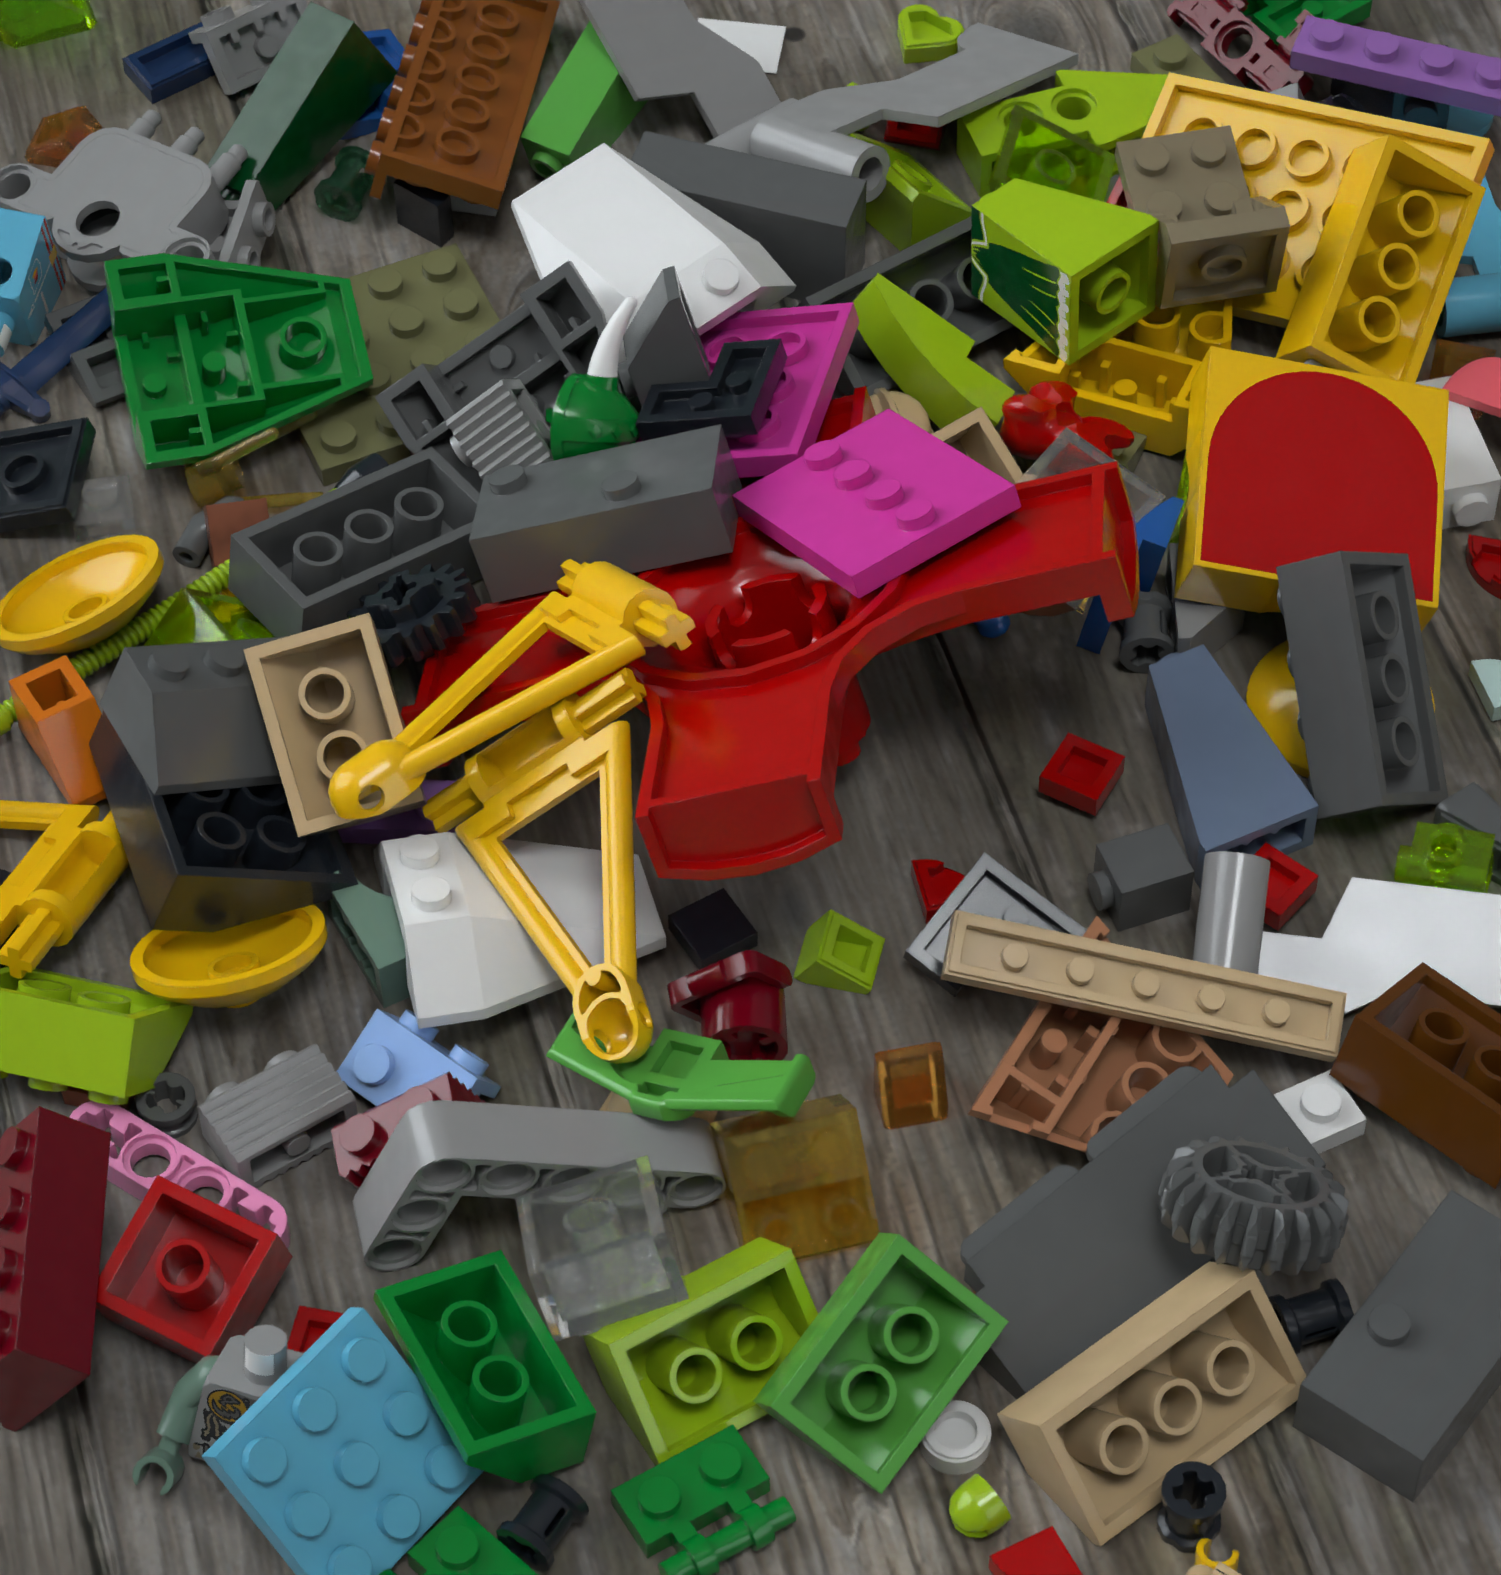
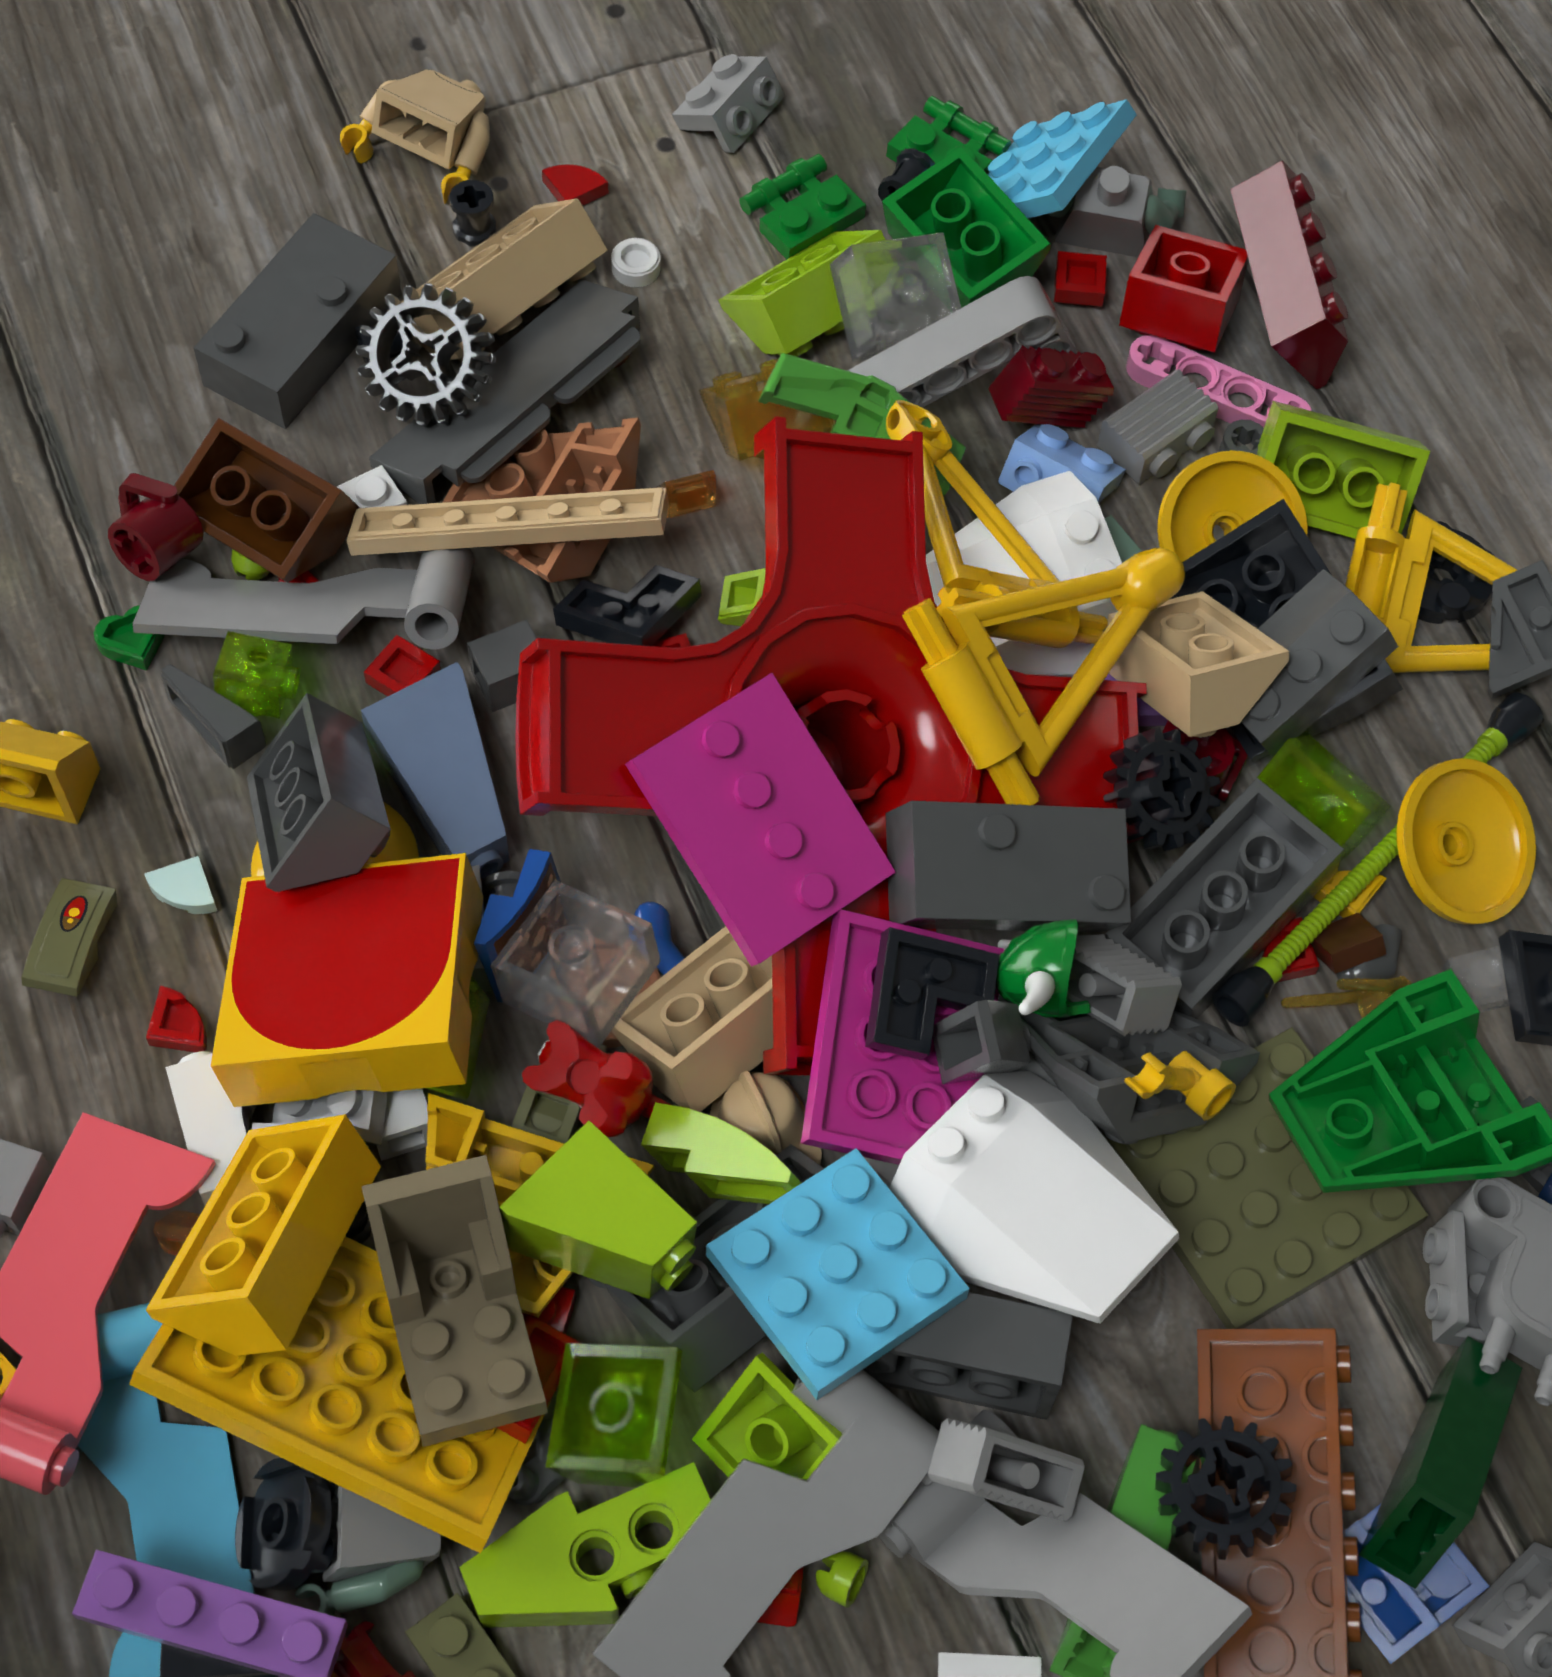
camera: 170 degrees right, 10 degrees up
orange slope [8,655,107,805] -> none
clear green bush [314,146,374,222] -> none
bright green slope [753,1232,1009,1494] -> none
lime hinge [949,1473,1011,1538] -> none
none -> medium azure plate [706,1148,970,1400]
none -> light grey brick [928,1418,1085,1522]
none -> yellow brick [1124,1051,1236,1121]
none -> black gear [1155,1416,1297,1560]

